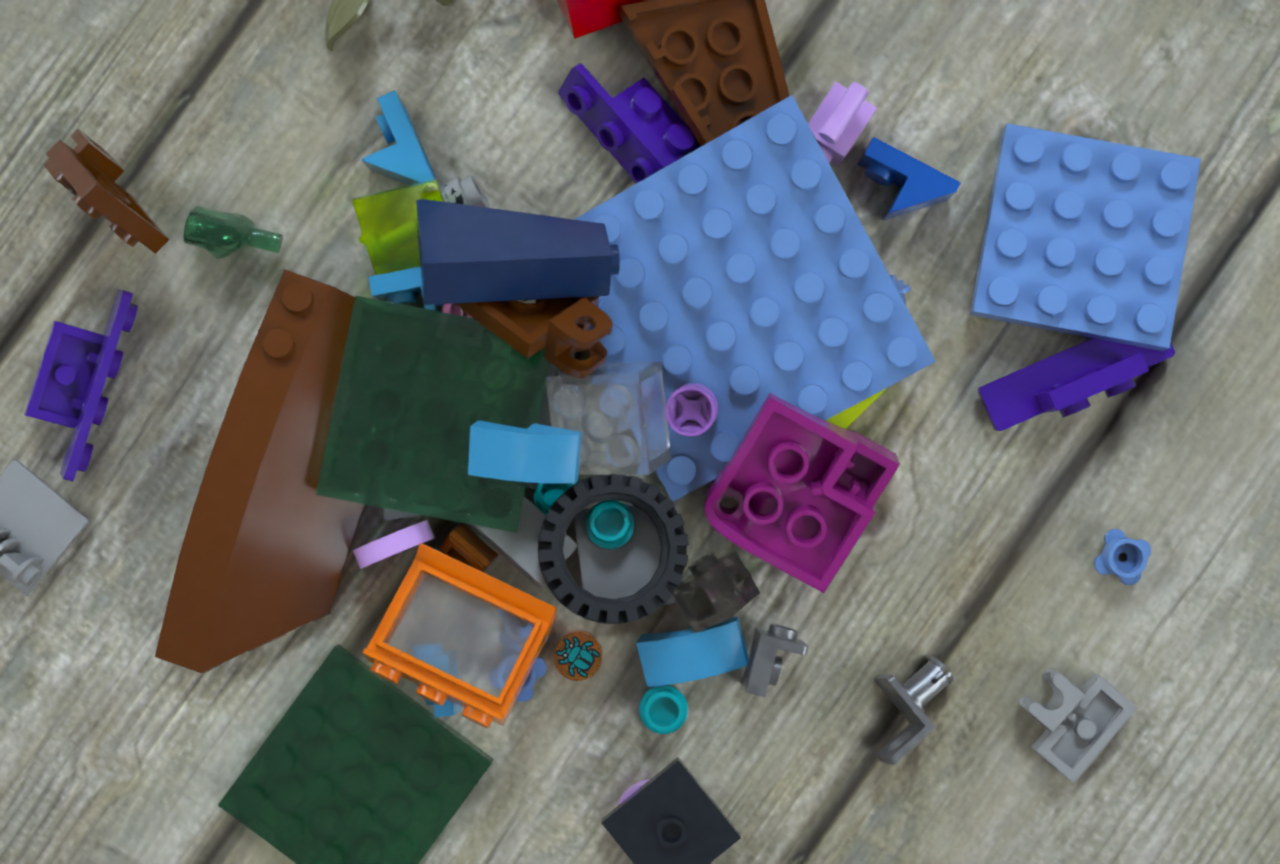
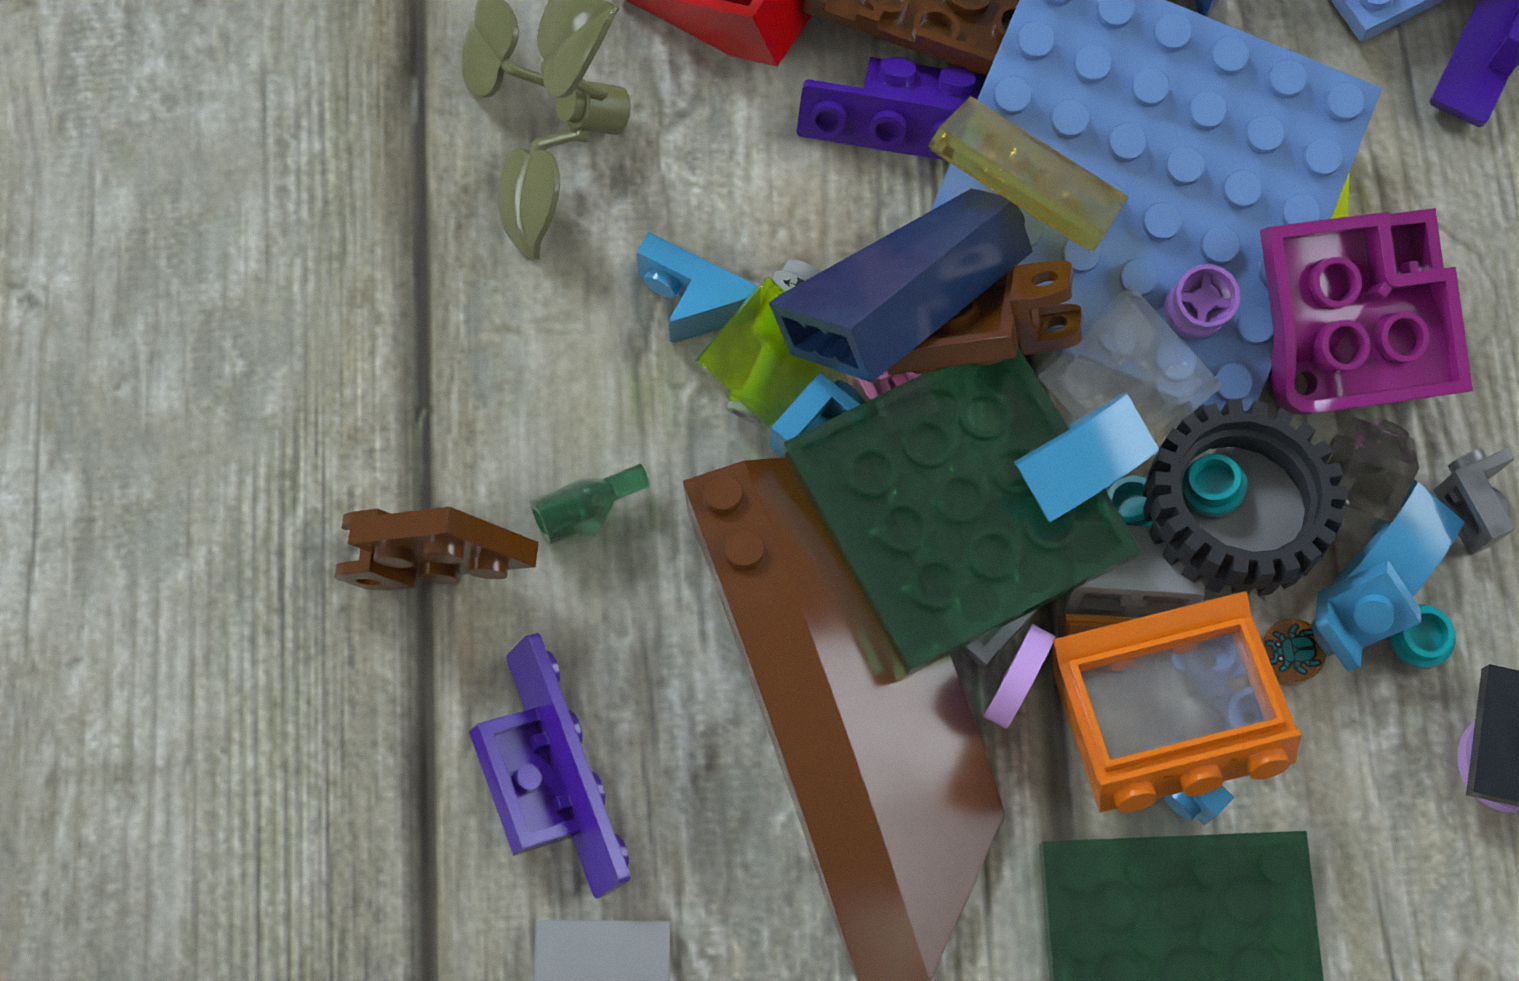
camera: 45 degrees left, 15 degrees down
none -> clear yellow tile [928,96,1129,252]
none -> dark azure bracket [1312,560,1421,672]

